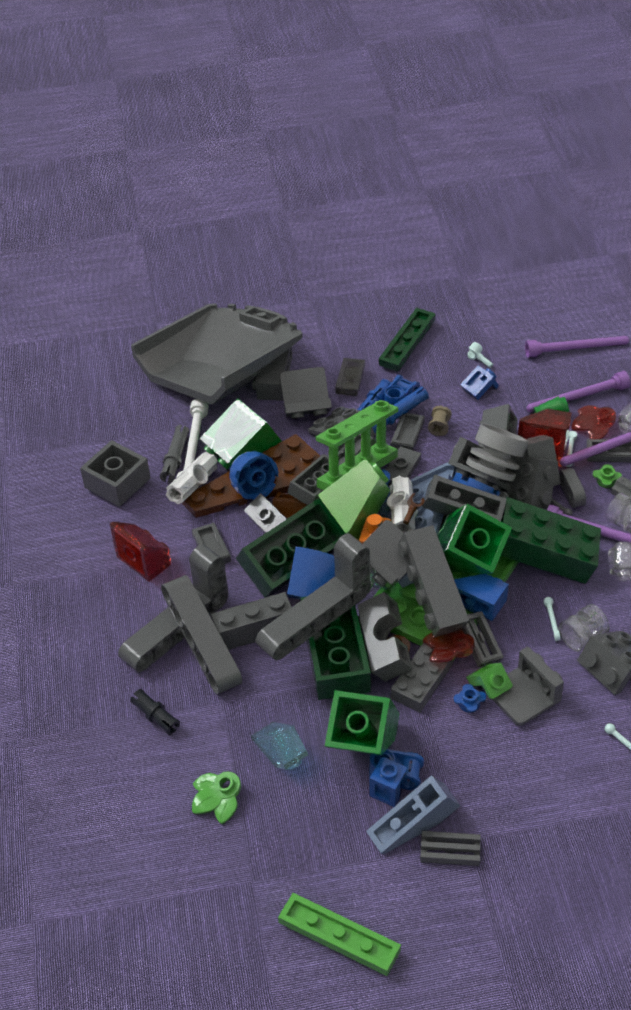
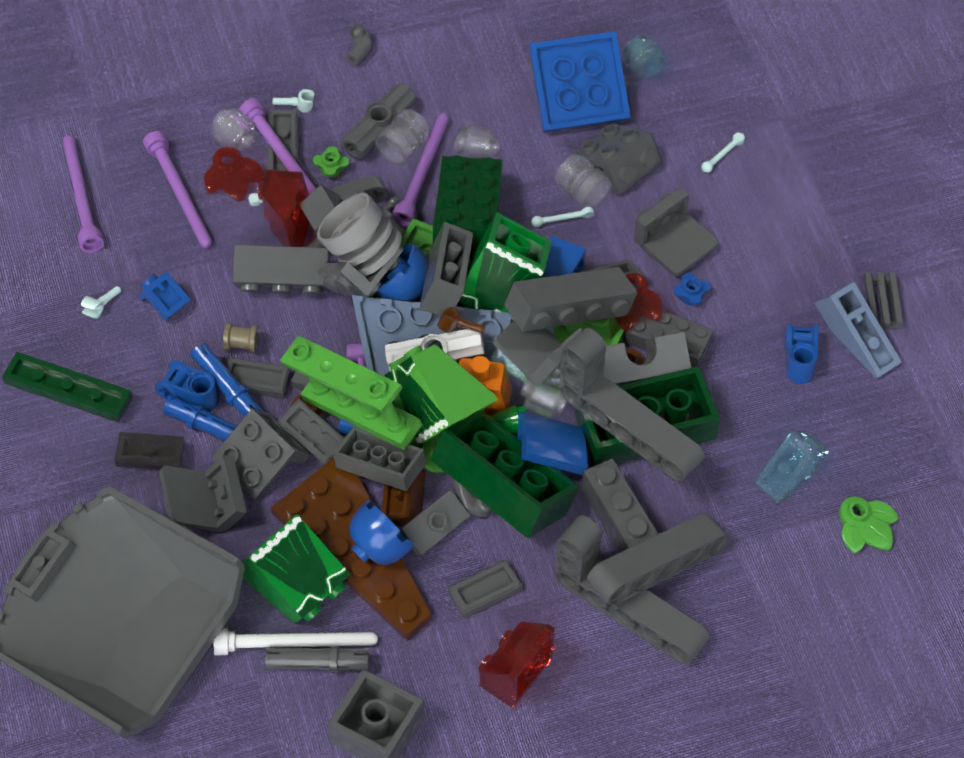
camera: 100 degrees left, 10 degrees up
black pin [130,689,180,735] -> none
white piece [166,452,218,504] -> none
green slope [324,690,400,755] -> none
blue bracket [369,757,407,807] -> none
bright green bracket [466,663,513,699] -> none
green cone [534,396,569,421] -> none

